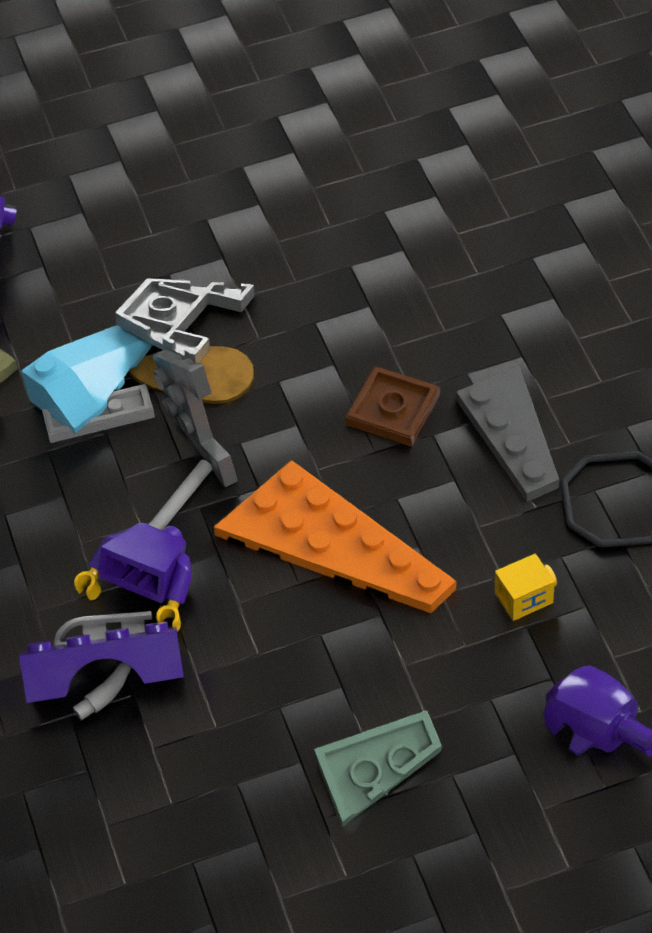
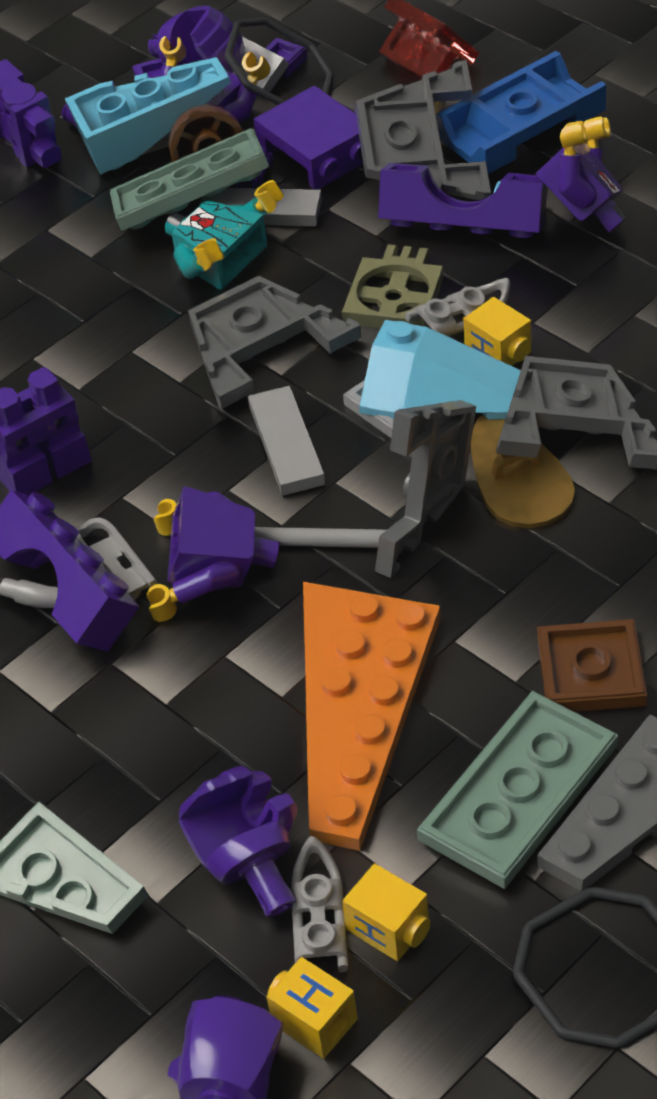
camera: 65 degrees right, 5 degrees down
none -> dark purple piece [179,766,297,918]
none -> light grey tile [248,386,325,496]
none -> yellow brick [266,957,358,1059]
none -> light grey piece [291,836,348,972]
none -> light grey piece [405,278,510,337]
none -> sand green piece [417,691,618,889]
none -> yellow brick [463,297,532,366]

